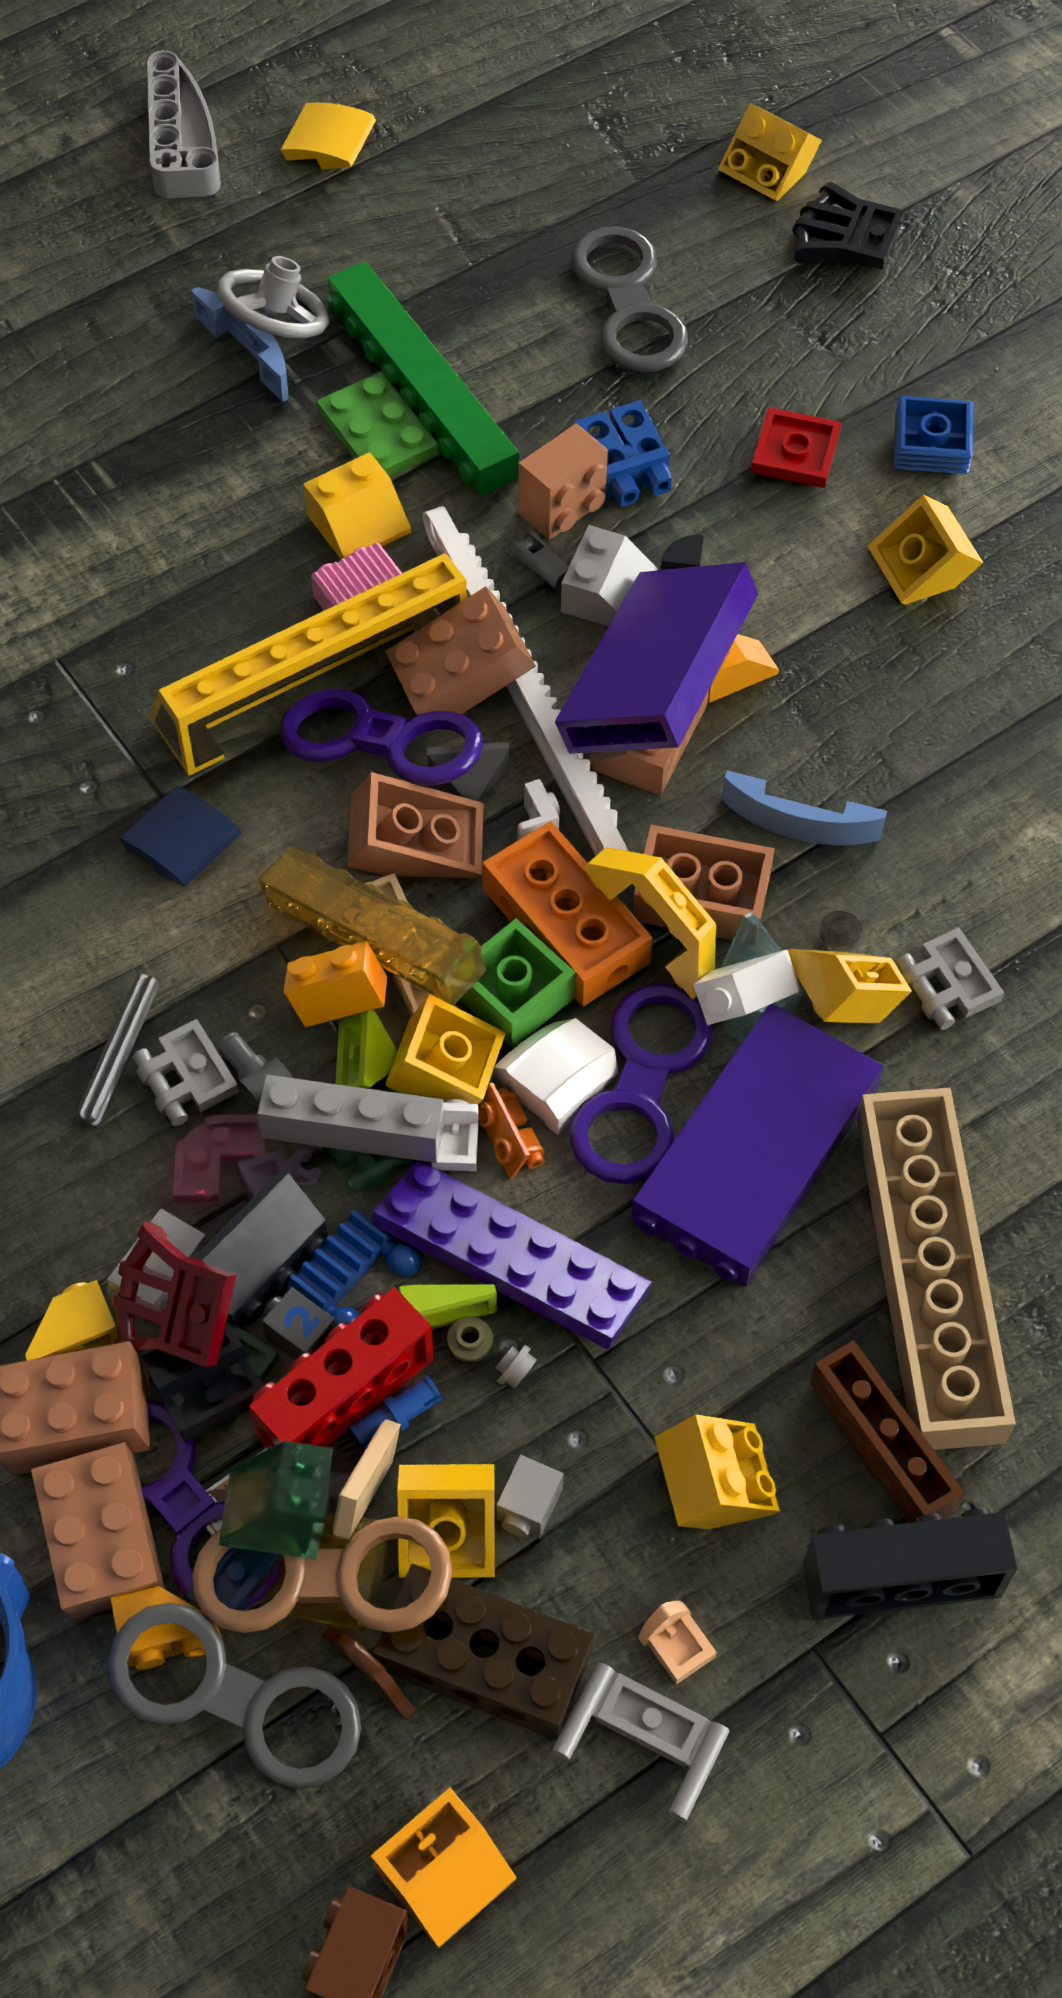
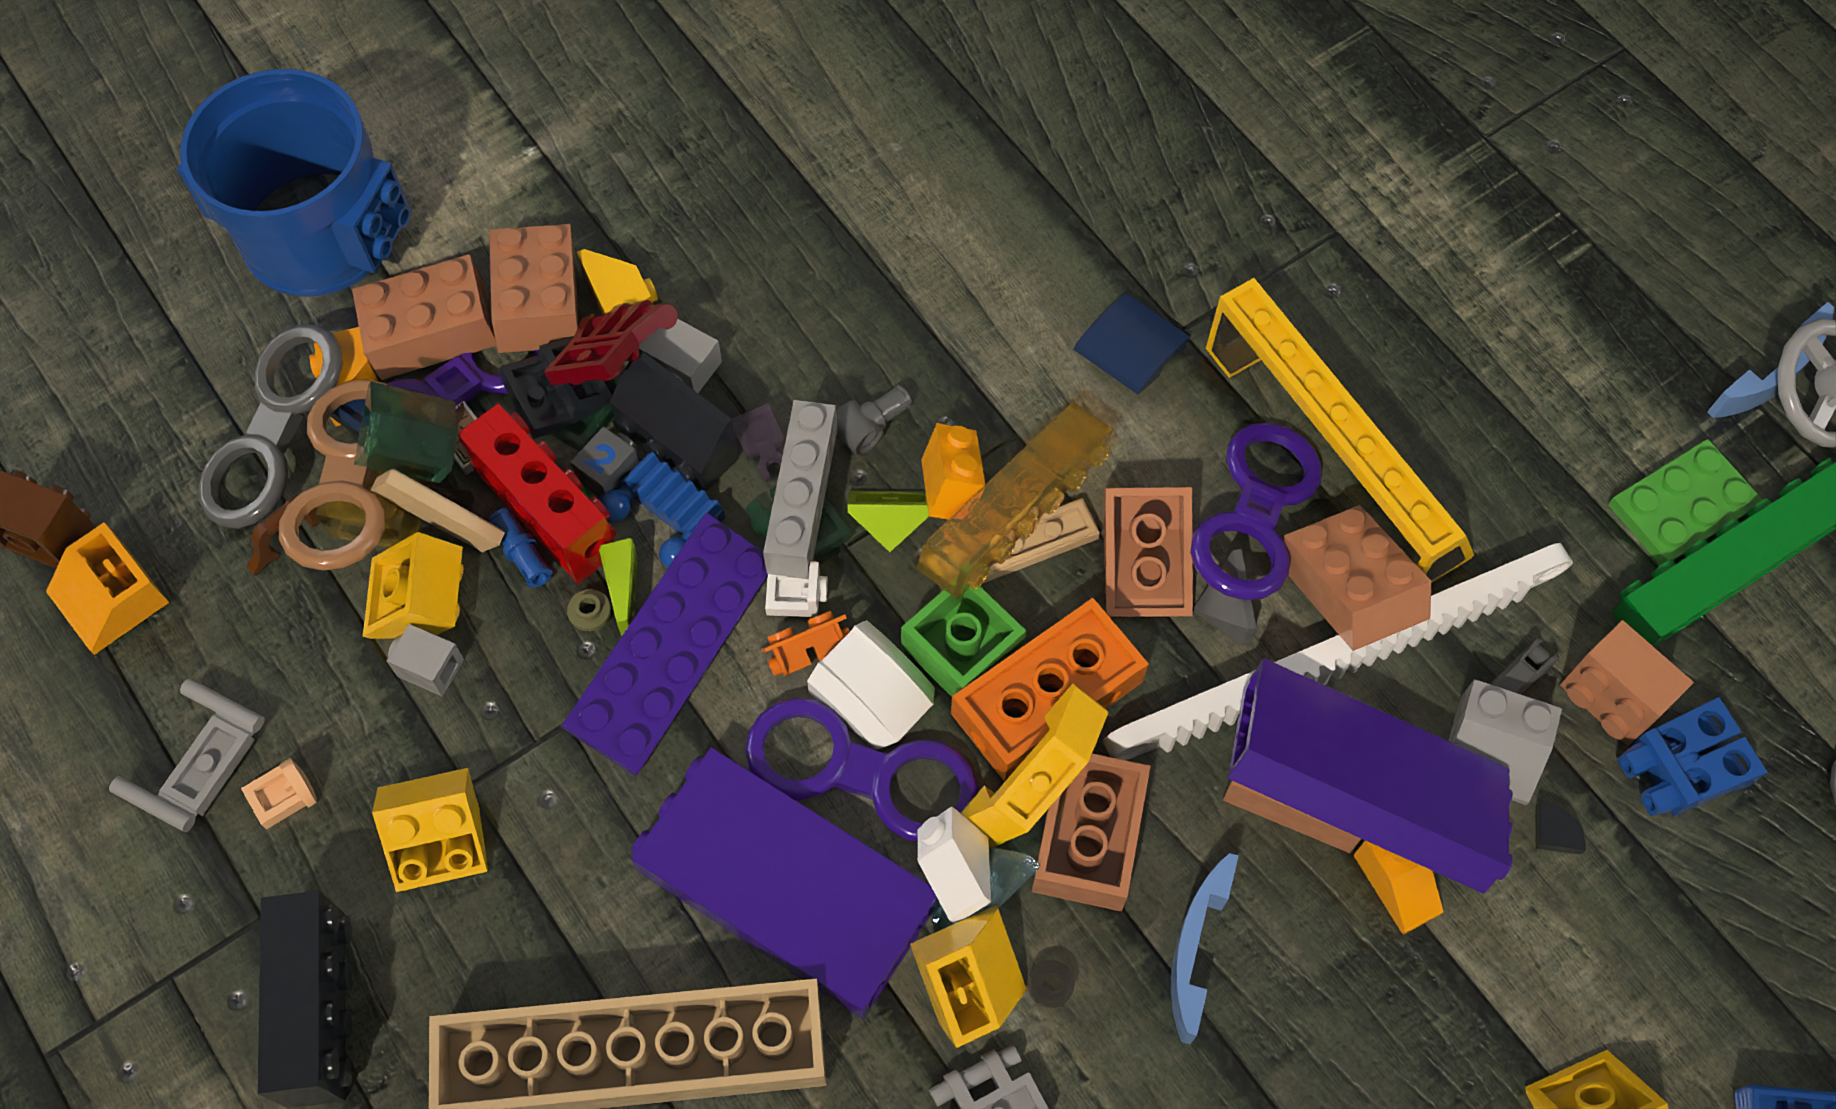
camera: 90 degrees right, 5 degrees up
dark grey axle [76,973,159,1127] -> none
light grey plate [133,1019,239,1126] -> none
clear pink plate [173,1114,267,1203] -> none
yellow slope [303,452,411,559] -> none
bright pink brick [311,542,402,611] -> none
dark brown brick [374,1563,594,1740] -> none
yellow slope [385,994,506,1104] -> none
light grey plate [495,1345,537,1389] -> none
white bracket [517,779,560,841] -> none
red plate [751,407,842,488] -> none
reddish brown brick [810,1340,965,1523] -> none

